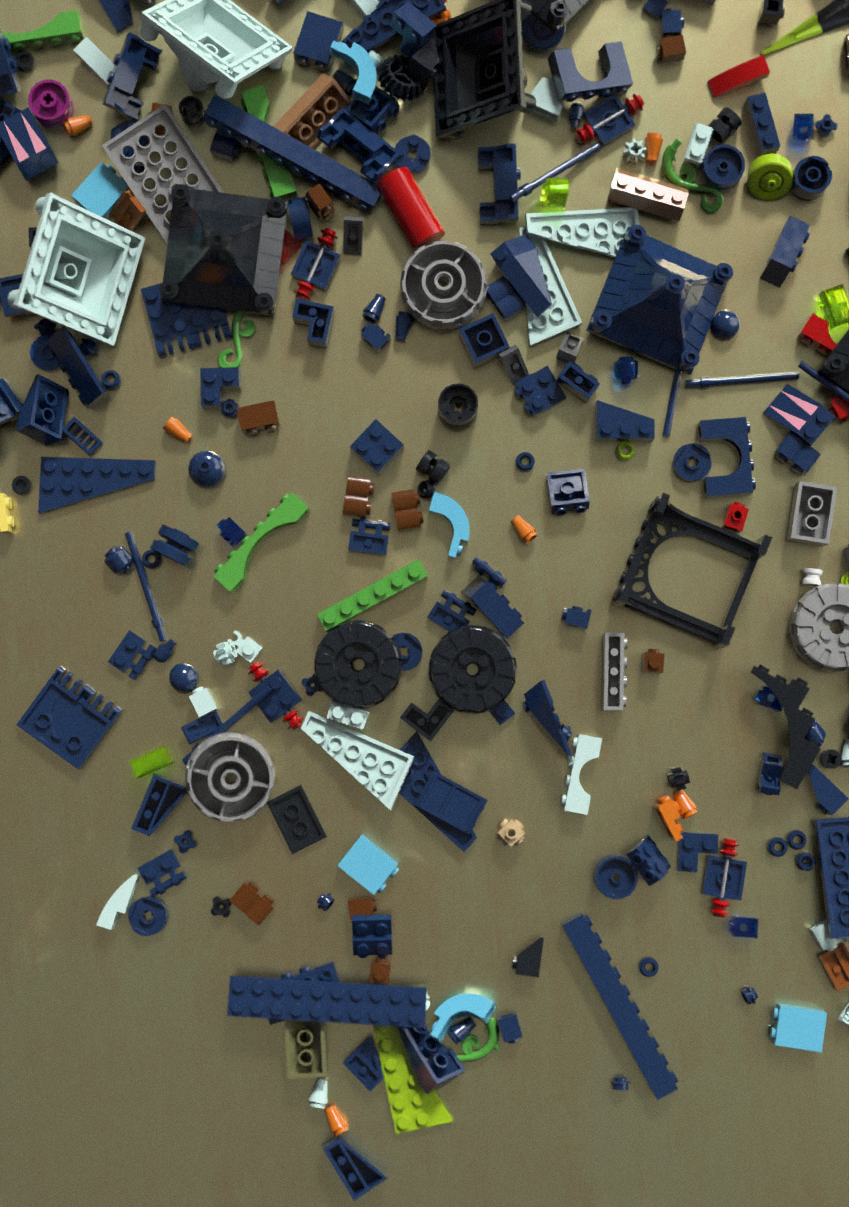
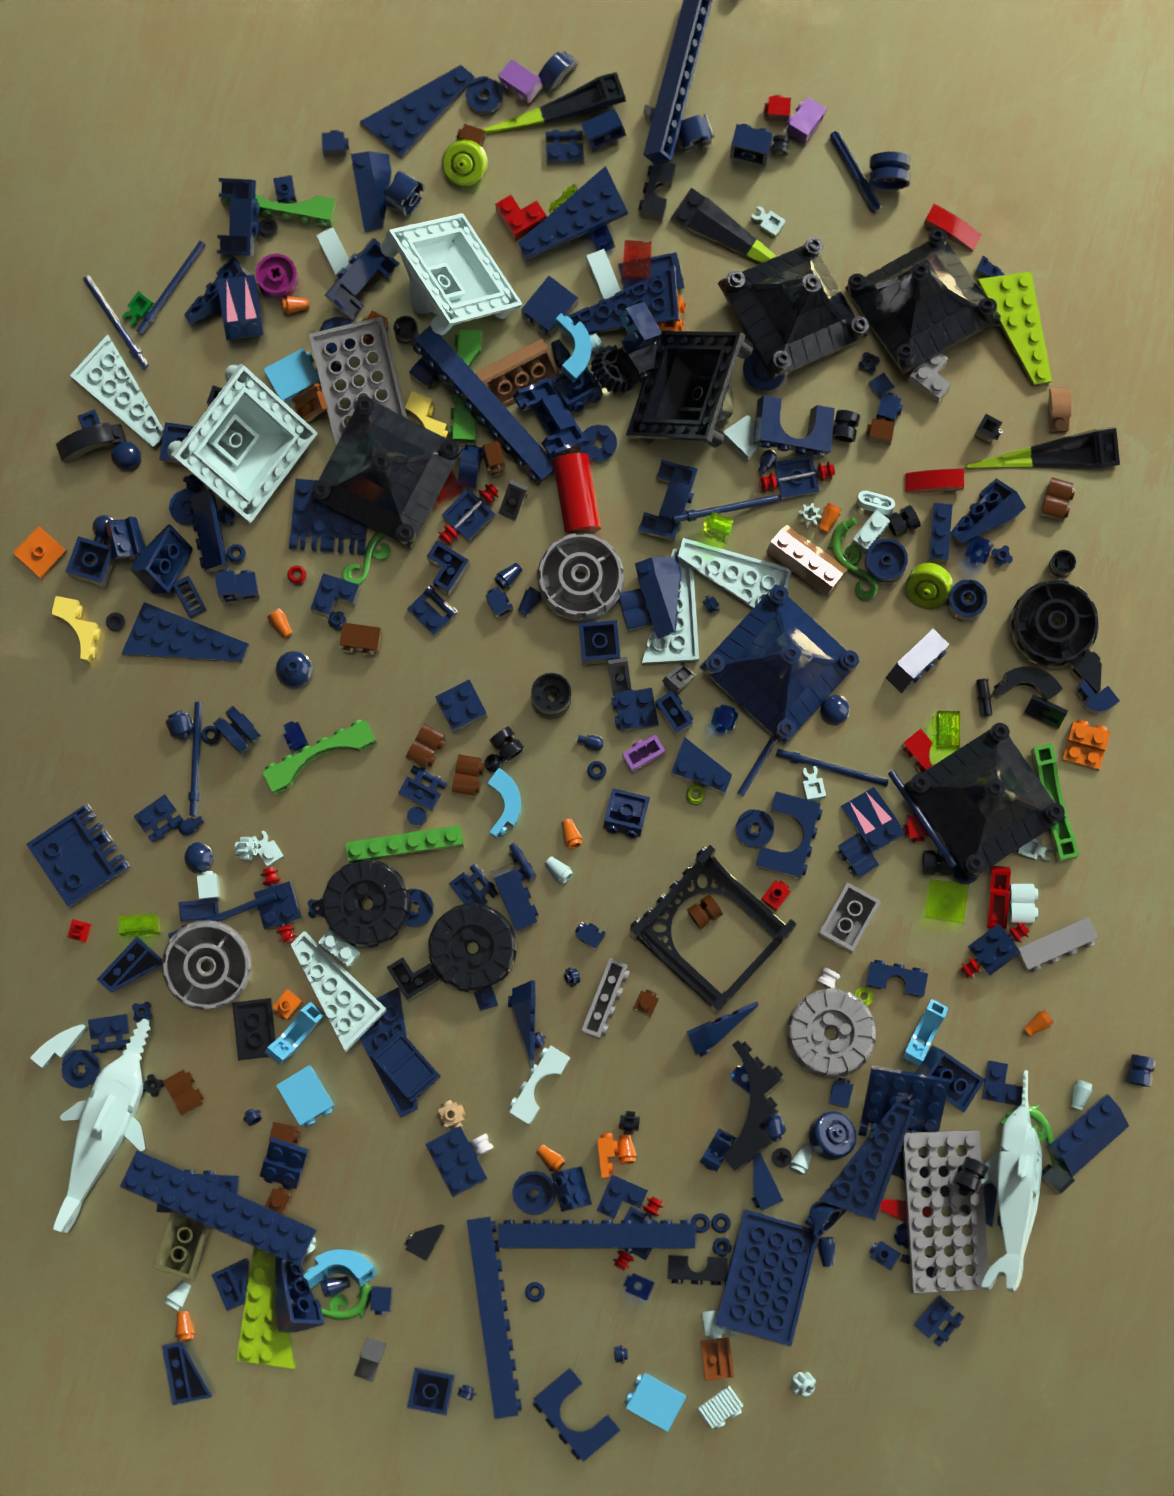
camera: 20 degrees right, 5 degrees down
none -> light aqua animal [53,1019,151,1233]
none -> red tile [67,919,92,943]
none -> dark blue brick [215,569,260,604]
none -> medium azure arch [265,1002,325,1065]
none -> orange brick [272,989,303,1021]
none -> dark blue brick [273,175,297,204]
none -> red plate [287,565,306,585]
none -> dark grey slope [354,1337,386,1382]
none -> light yellow arch [405,391,449,438]
none -> dark blue plate [407,585,458,636]
none -> dark blue tile [407,806,427,826]
none -> dark blue brick [407,1367,455,1415]
none -> dark blue brick [425,1126,488,1197]
none -> white wheel [469,1134,493,1157]
none -> dark blue brick [498,1220,697,1249]
none -> dark blue arch [533,1368,620,1462]
none -> orange cone [536,1145,565,1173]
none -> light aqua cone [544,857,573,884]
none -> dark blue plate [564,967,580,988]
none -> dark blue cylinder [577,734,604,751]
none -> medium lavender brick [622,734,665,773]
none -> black arch [667,1255,728,1286]
none -> dark blue wedge [686,1002,759,1057]
none -> reddish brown wheel [687,894,723,930]
none -> dark blue plate [703,595,720,613]
none -> light aqua plate [803,766,826,801]
none -> black wheel [832,410,860,443]
none -> light aqua plate [857,491,895,515]
none -> dark blue wedge [950,478,1026,543]

